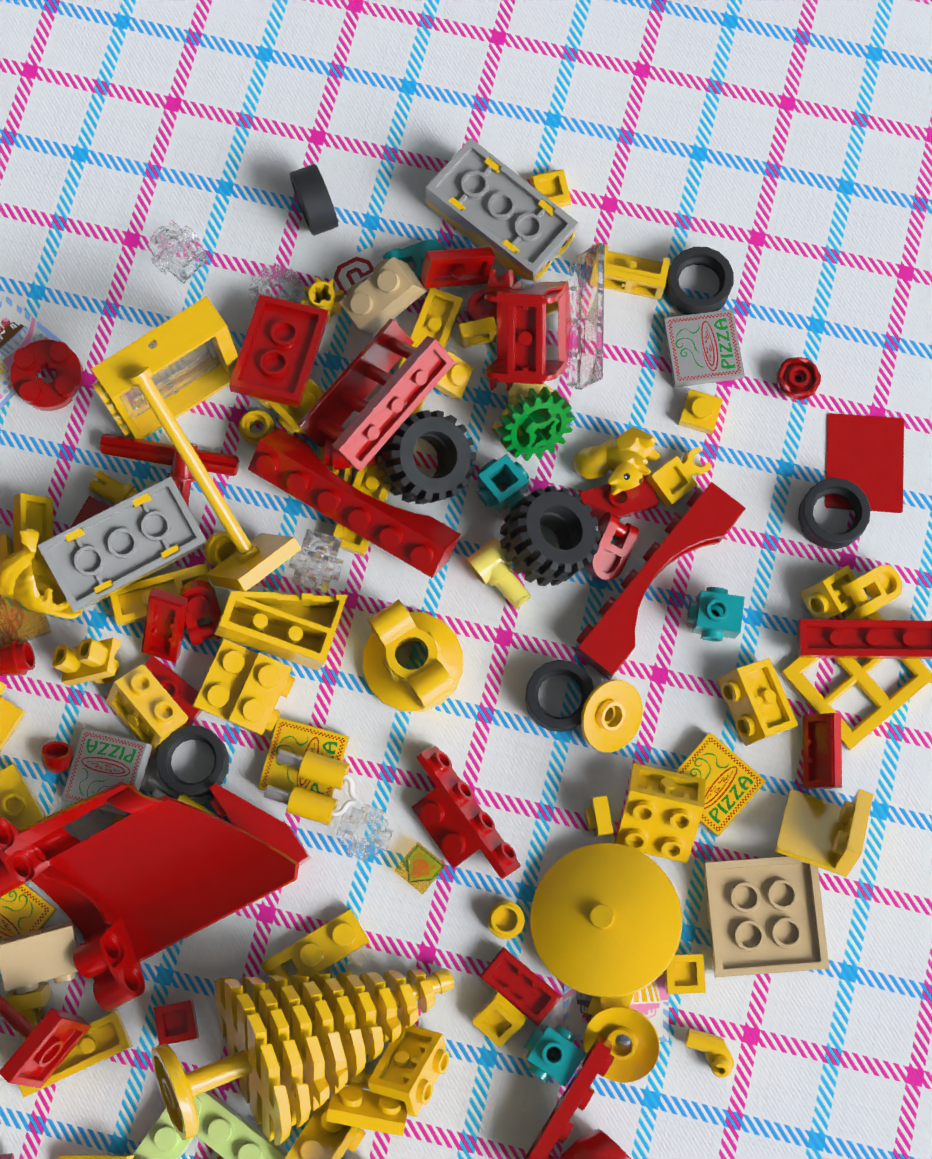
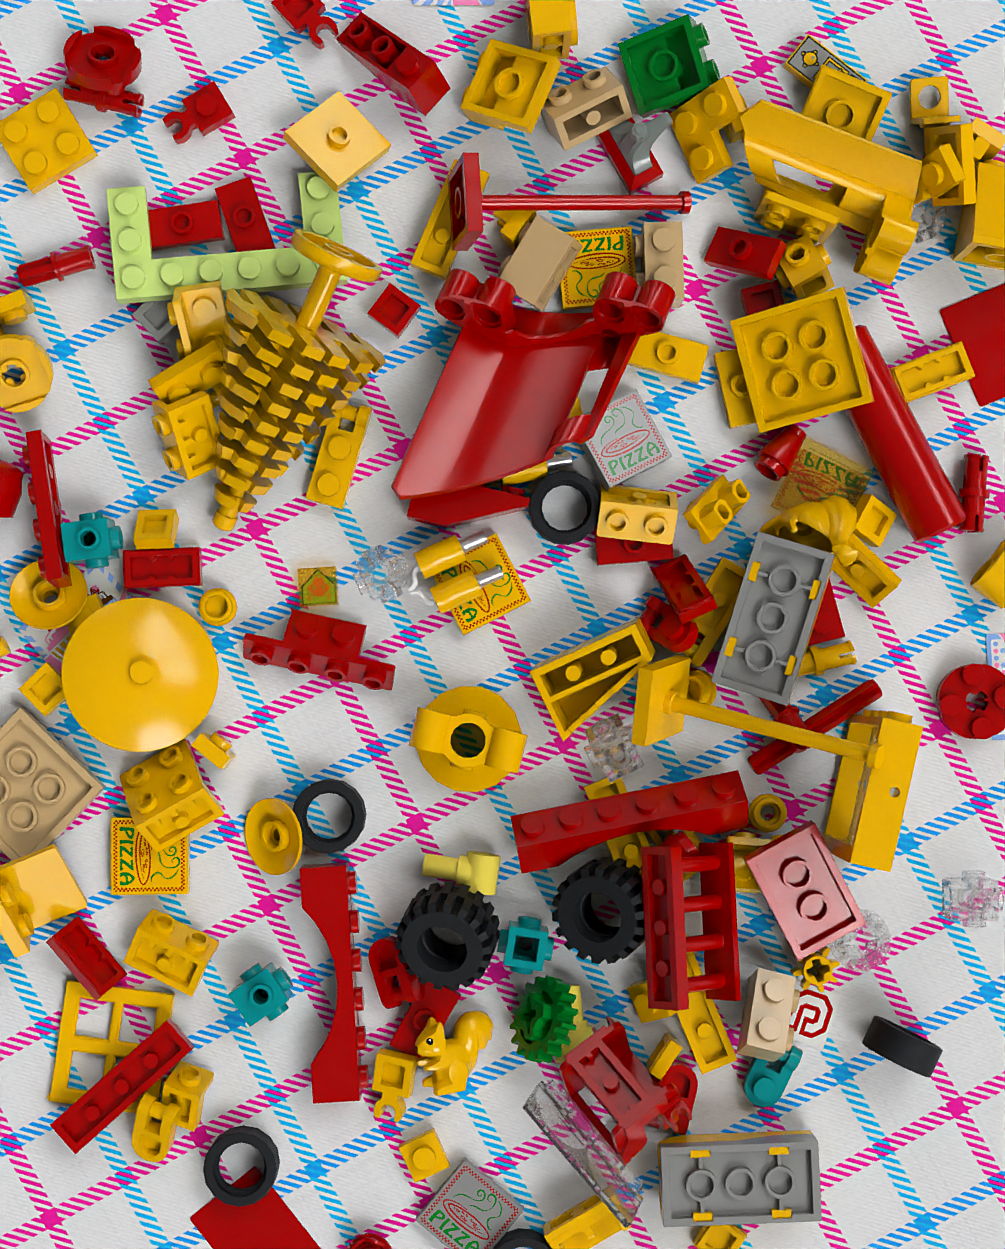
camera: 135 degrees right, 10 degrees up
red hinge [41,741,72,774] -> none
yellow plate [192,639,295,736] -> none
red plate [419,247,495,288] -> none

